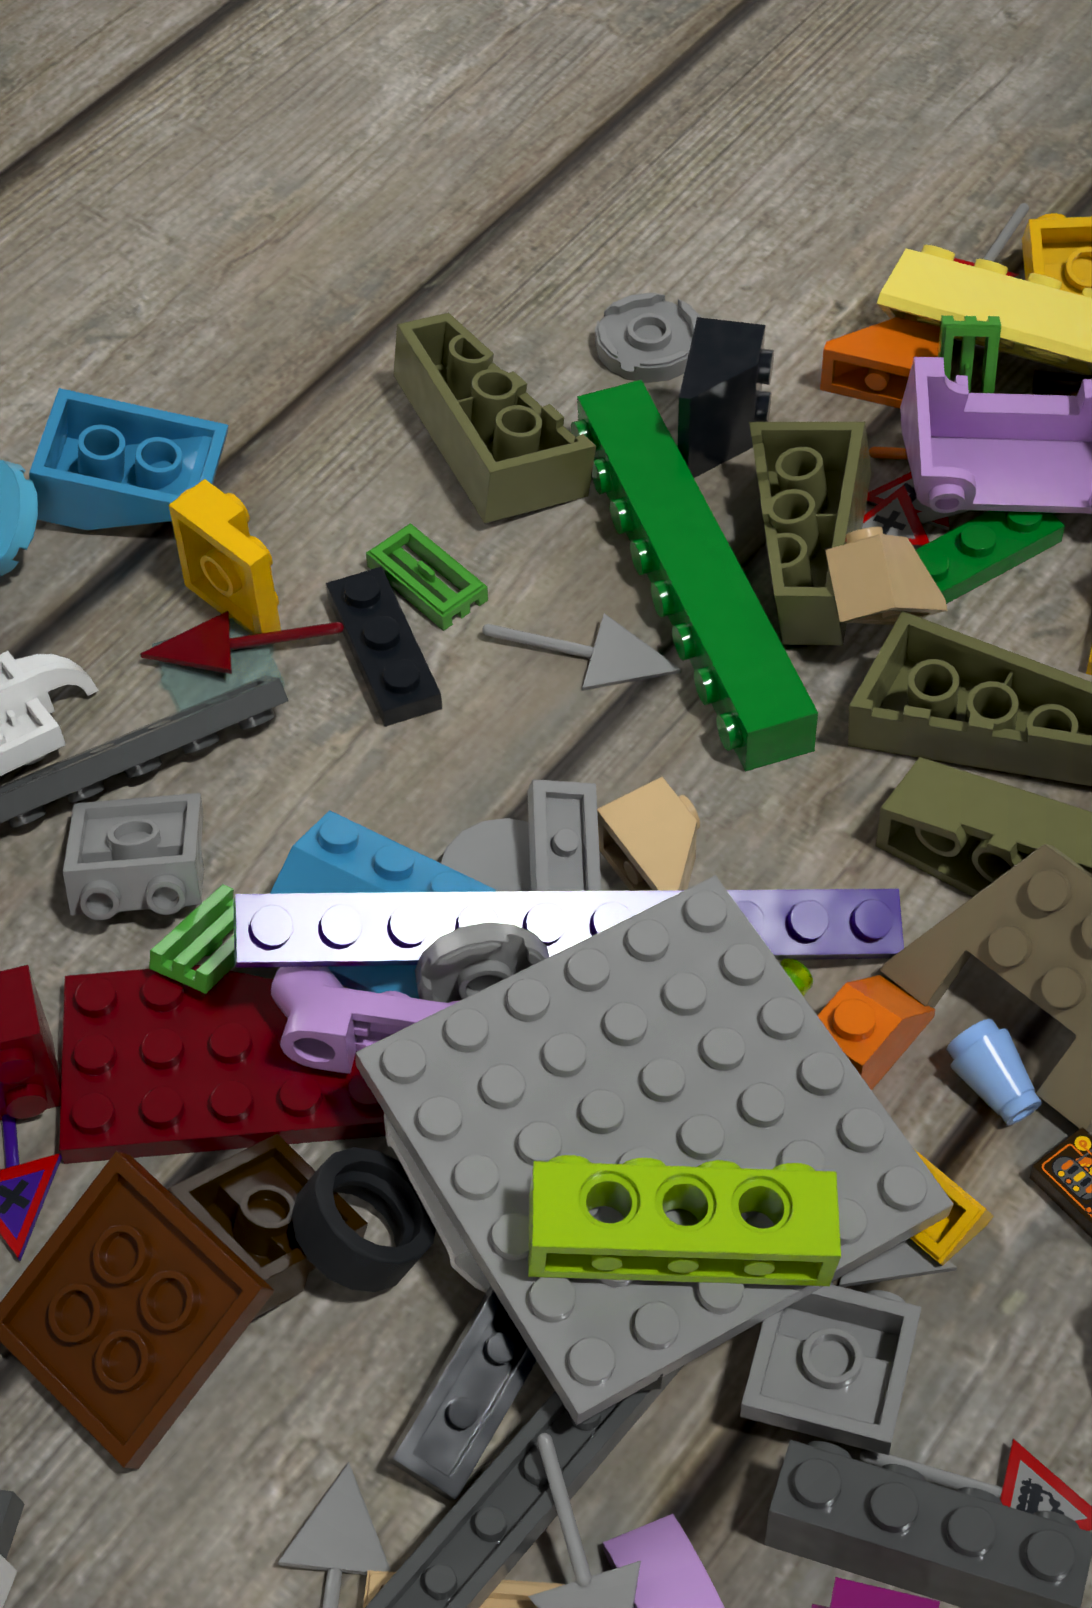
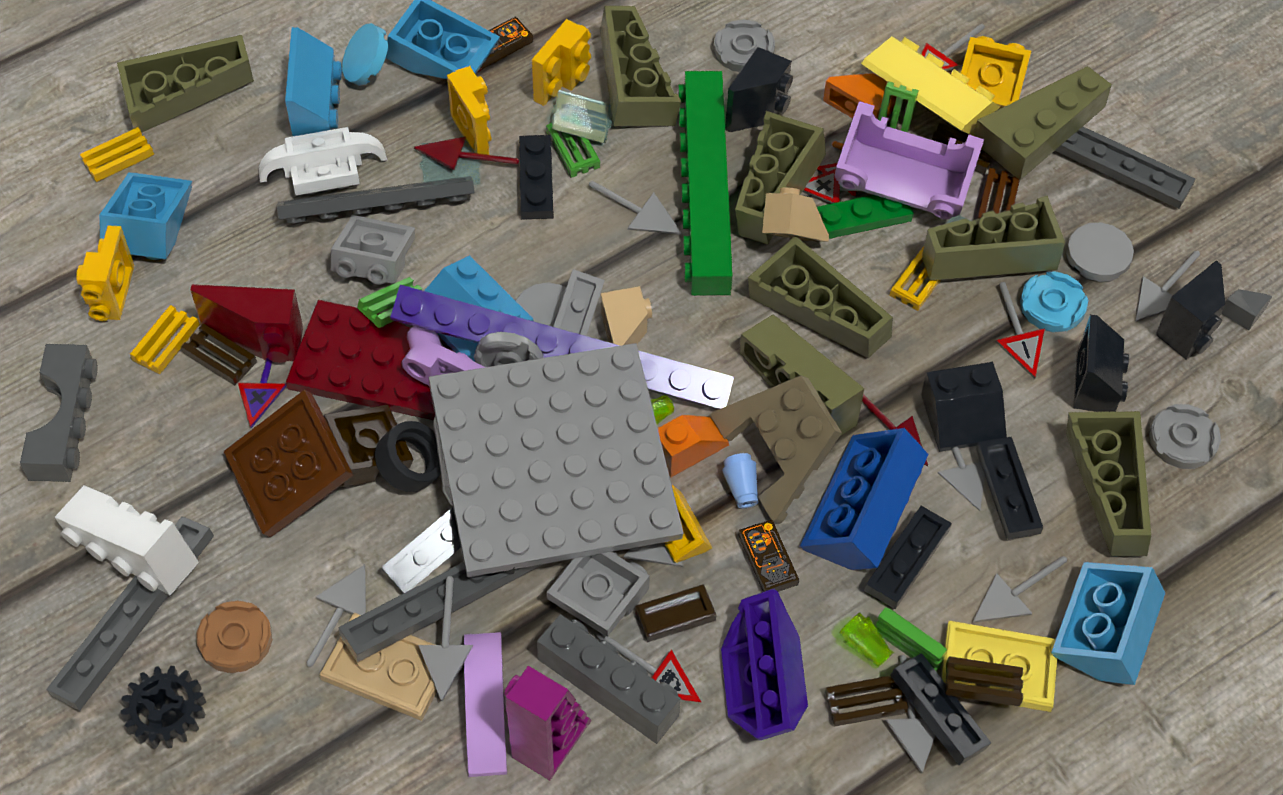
camera: 15 degrees right, 5 degrees up
lime brick [528,1155,841,1287] -> none
none -> dark brown tile [481,16,533,69]
none -> yellow plate [532,19,591,106]
none -> clear light blue piece [551,90,612,143]
none -> dark brown tile [635,584,717,643]

